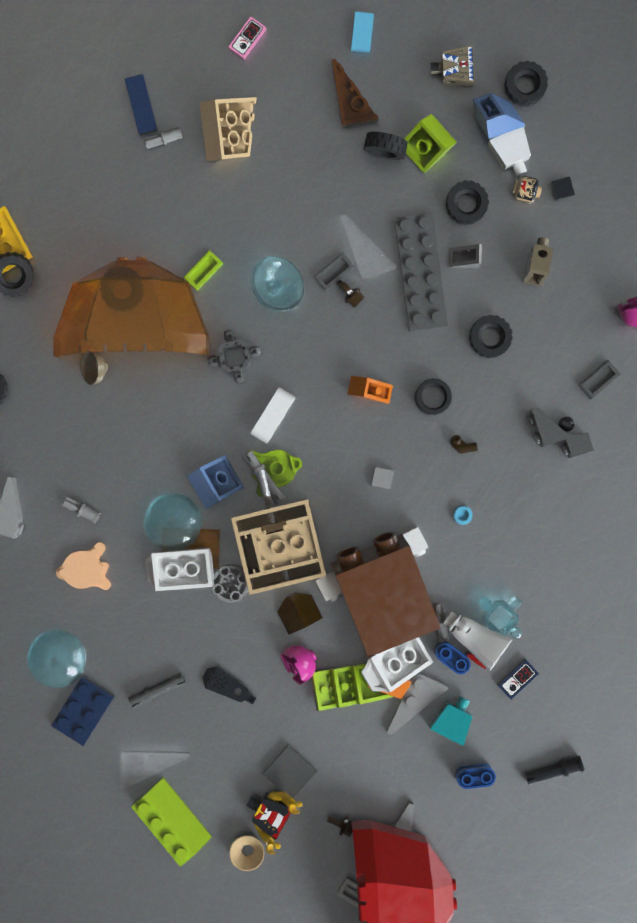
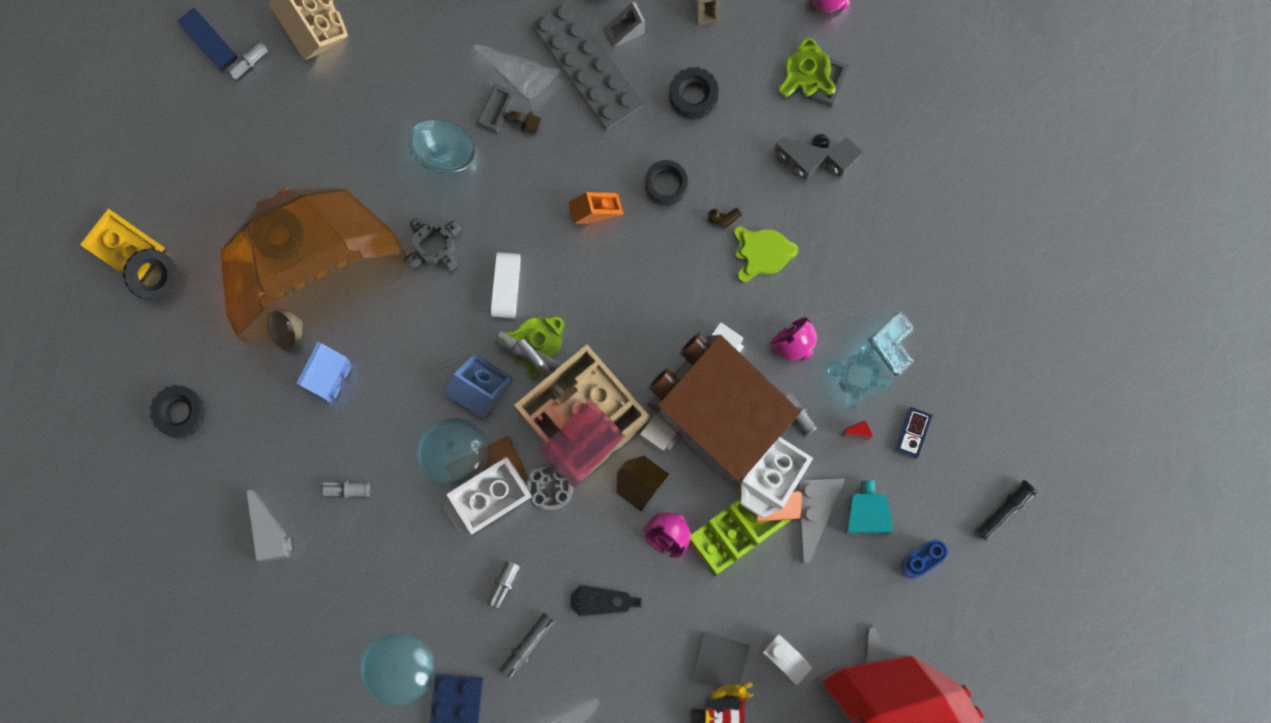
camera: 30 degrees left, 10 degrees down
light nougat tile [56,542,111,590] -> none
lime tile [183,250,223,291] -> none
dark brown piece [327,816,352,837] -> none
light grey tile [371,467,394,489] -> none
blue brick [434,641,471,674] -> none
white piece [443,612,512,671] -> none
medium azure tile [453,505,473,525] -> none
none -> medium blue slope [296,341,351,403]
none -> light grey axle [487,561,520,608]
none -> clear pink slope [539,399,625,488]
none -> lime tile [734,226,798,283]
none -> white slope [761,635,812,686]
none -> dark pink cylinder [771,317,817,361]
none -> lime tile [779,38,836,97]
none -> clear light blue plate [867,311,915,376]

